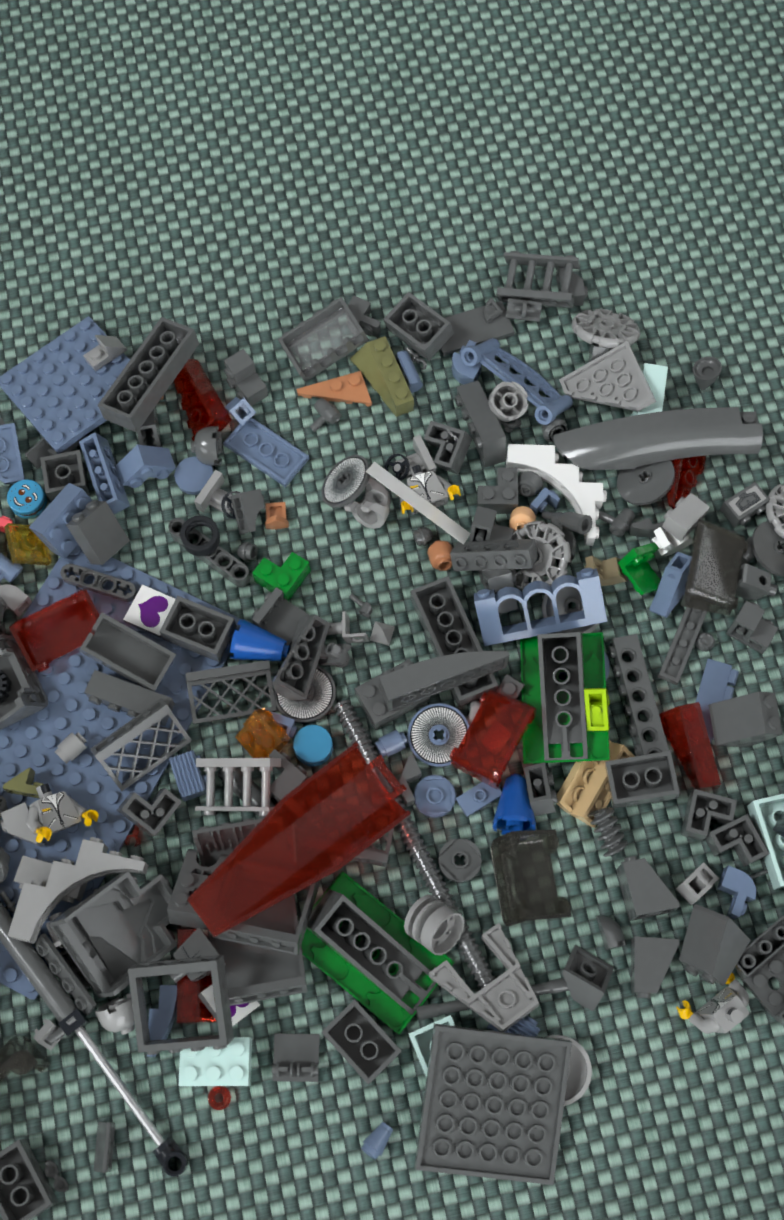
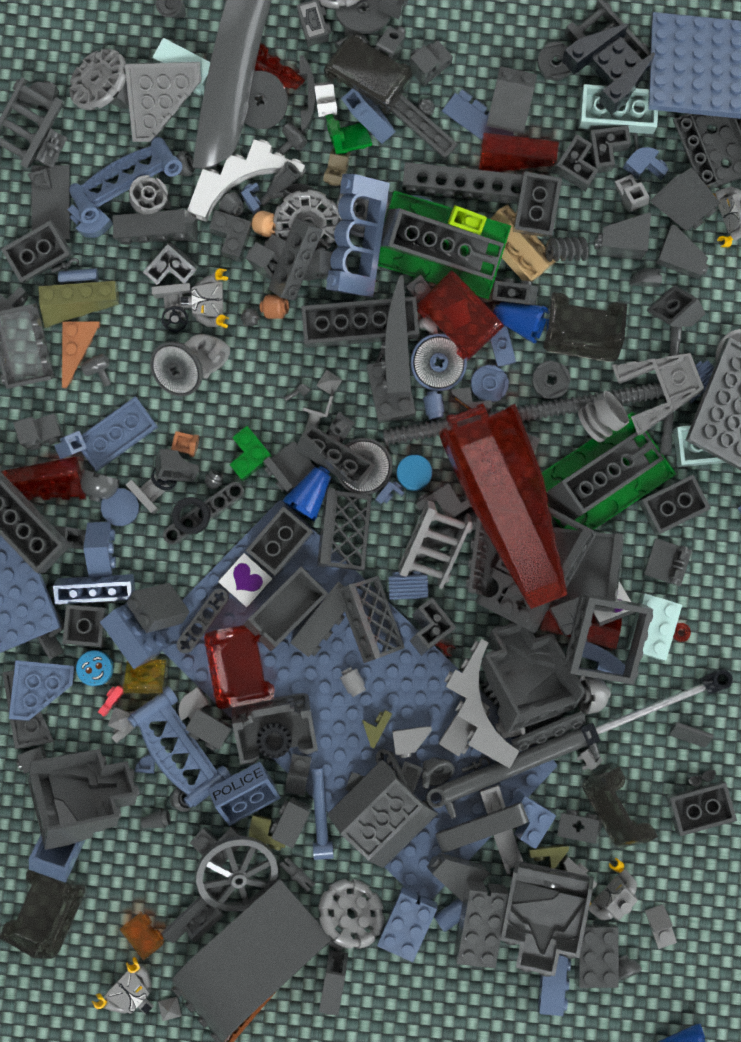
camera: 75 degrees left, 15 degrees up
light grey torso [26,783,99,843] -> none
clear orange plate [235,708,291,758] -> none
white sticker [366,462,470,544] -> none
light grey brick [662,493,710,542] -> none

